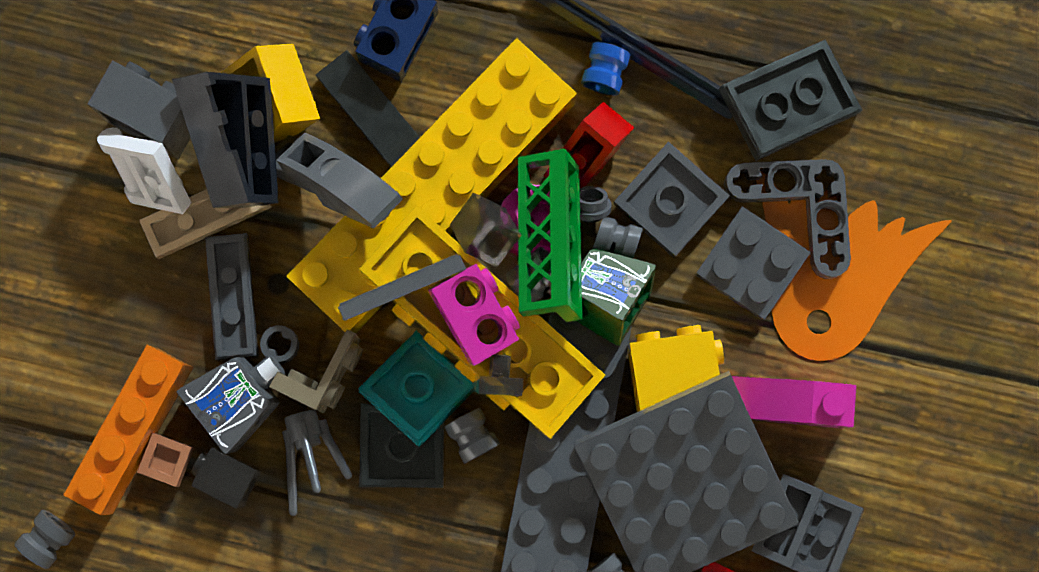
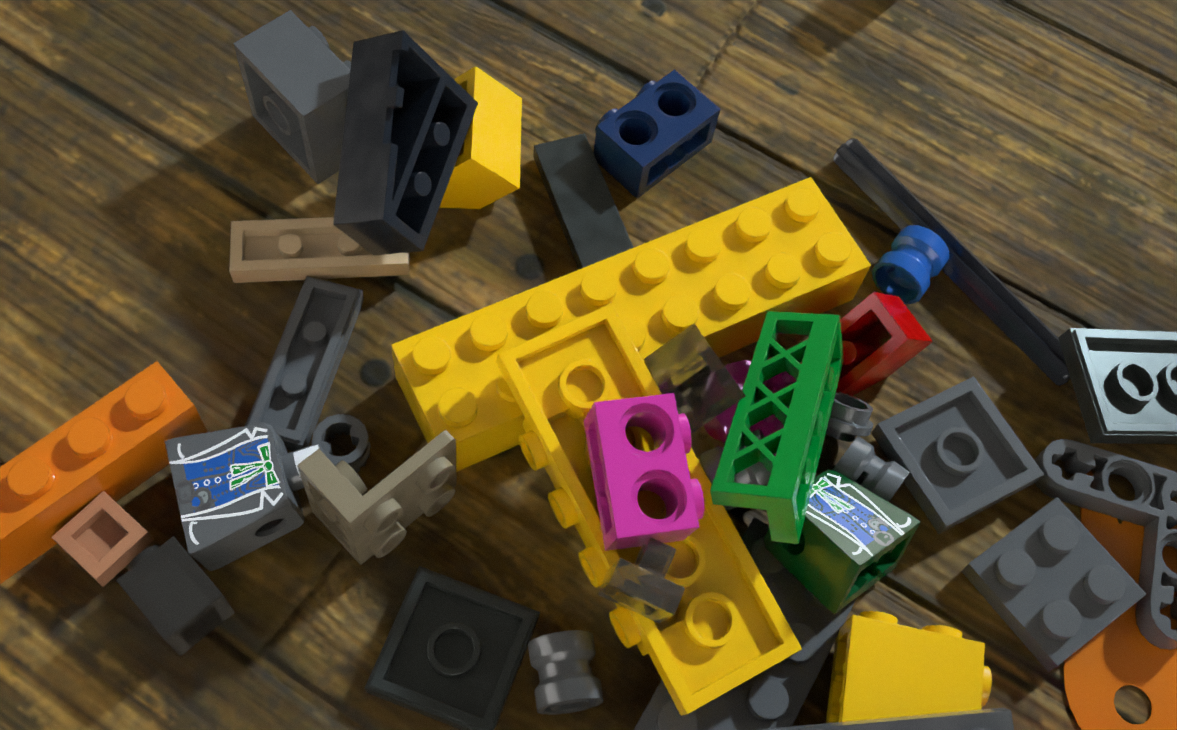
camera: 15 degrees right, 20 degrees down
white plate [97,128,191,214] -> none
dark grey slope [275,133,403,229] -> none
dark grey plant [282,410,352,516] -> none
dark grey tile [338,254,466,321] -> none
teal tile [358,330,477,447] -> none

